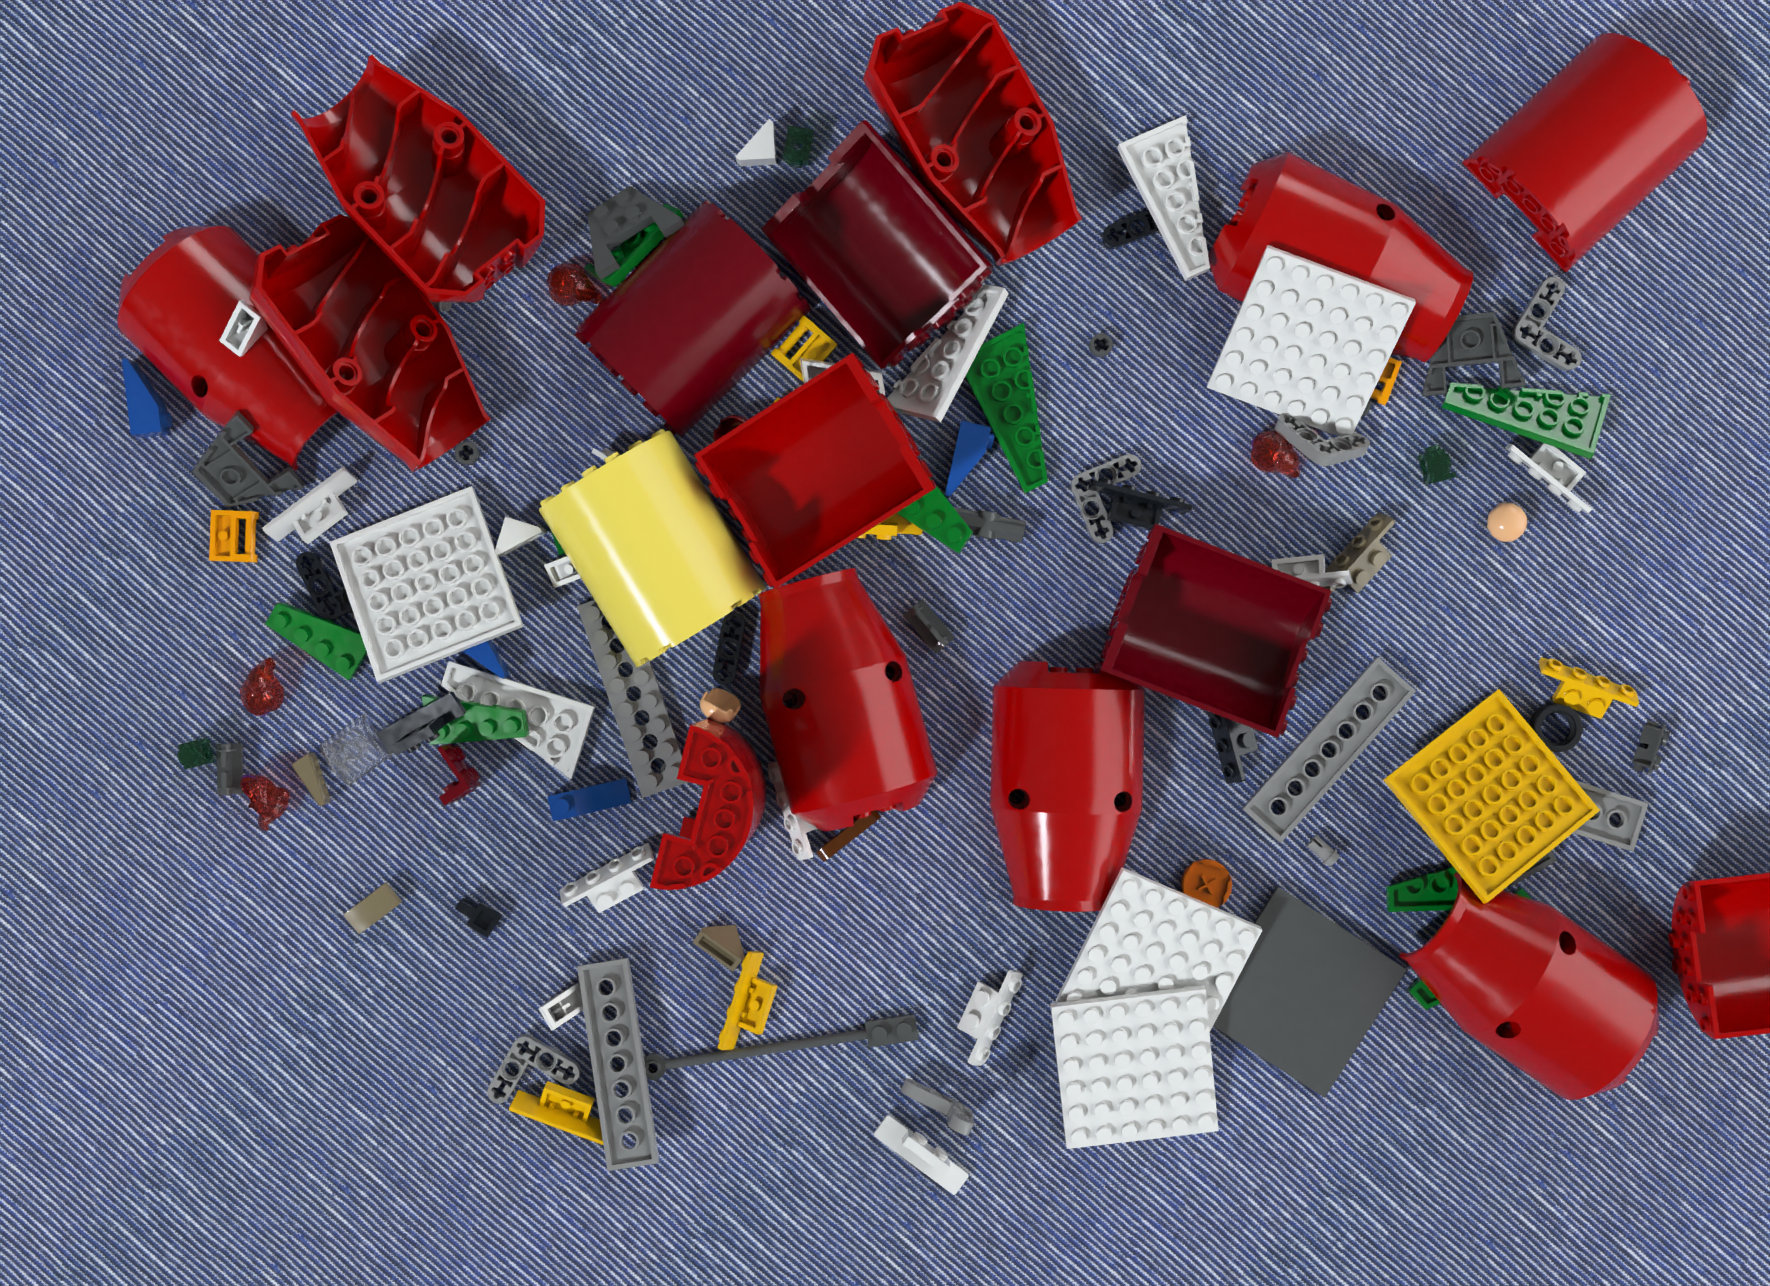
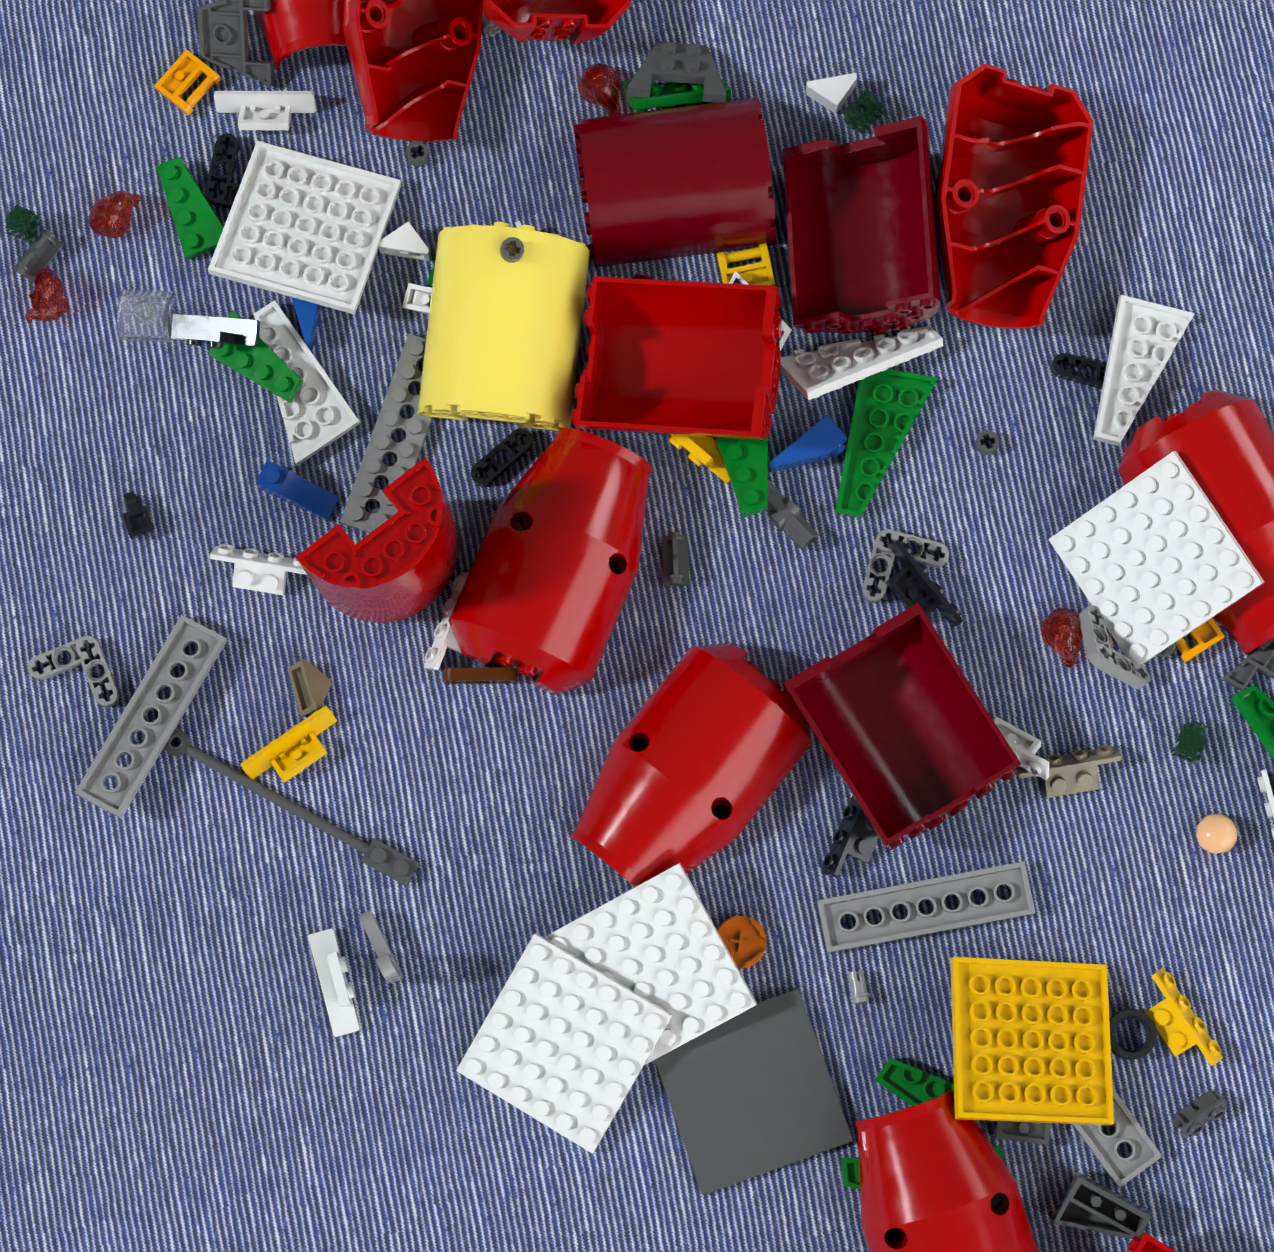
camera: 50 degrees right, 10 degrees down
dark tan slope [292,752,331,807] -> none
dark tan slope [343,882,402,934] -> none
dark red bracket [437,743,481,806] -> none
yellow bracket [509,1081,603,1145] -> none
white slope [539,983,583,1031] -> none
light nougat hair [700,688,741,723] -> none
white bracket [957,970,1023,1066] -> none
none -> dark grey bush [500,237,524,263]
none -> dark grey wedge [1052,1172,1151,1239]

